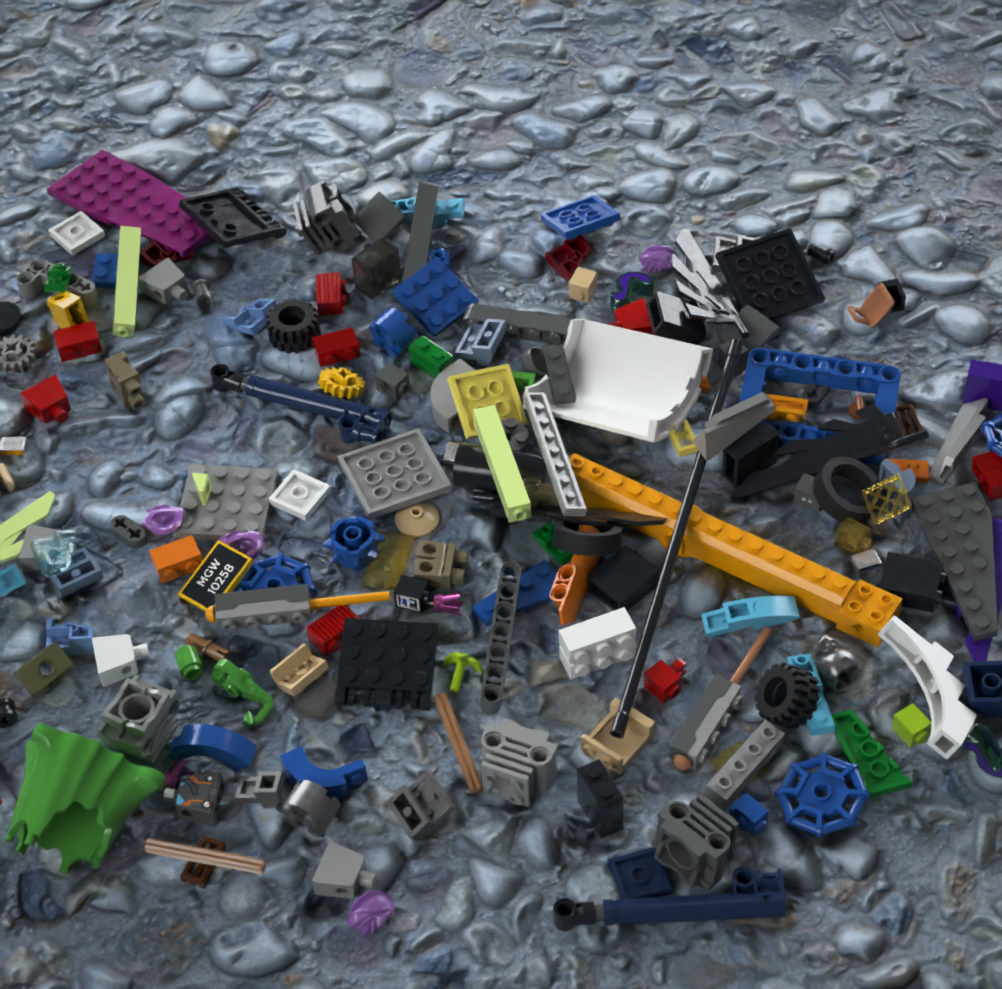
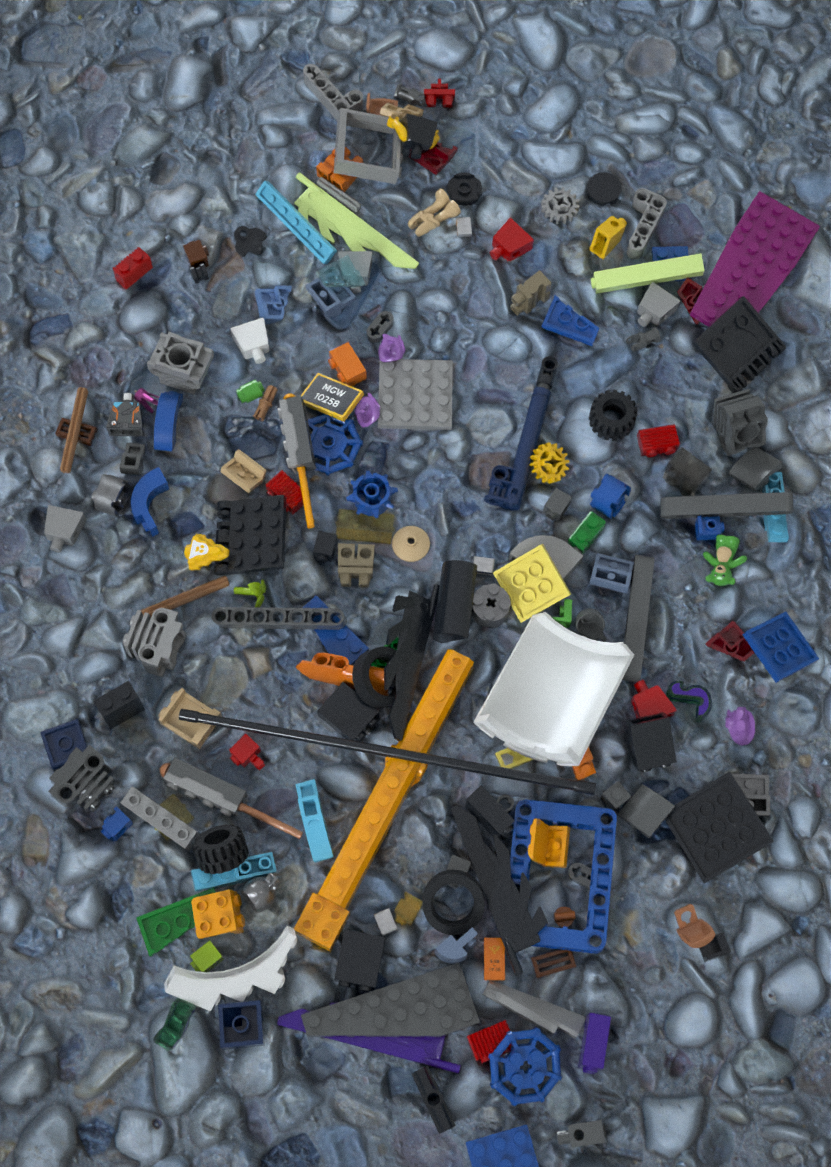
camera: 80 degrees right, 20 degrees up
bright green piece [5,723,166,875] -> none
olive brick [13,642,73,695] -> none
green slope [44,263,72,292] -> none
white plate [48,211,105,256] -> none
red piece [53,321,102,362] -> none
yellowish green slope [192,473,212,505] -> none
bright green animal [211,659,273,729] -> none
medium blue slope [221,298,277,335] -> none
white plate [269,469,331,521] -> none
red brick [312,327,360,367] -> none
light grey plate [337,428,452,520] -> none
medium lavender hat [346,890,395,937] -> none
flat silver brick [387,770,456,840] -> none
blue plate [391,257,479,338] -> none
flat silver piece [428,591,463,616] -> none
yellowish green brick [473,405,531,523] -> none
dark tan piece [522,478,560,506] -> none
light grey tile [523,392,587,516] -> none
dark grey plate [541,344,577,405] -> none
dark blue piece [553,866,786,931] -> none
white piece [559,607,636,679] -> none
tan brick [569,267,597,303] -> none
animal [671,229,750,339] -> none
light grey wedge [693,392,776,461] -> none
blue plate [775,752,870,838] -> none
black pin [807,243,835,264] -> none
clear yellow window [862,473,912,525] -> none
none -> yellow rock [184,534,230,571]
none -> light orange bracket [191,889,245,939]
none -> blue wing [542,295,599,346]
none -> bright green piece [703,535,747,586]

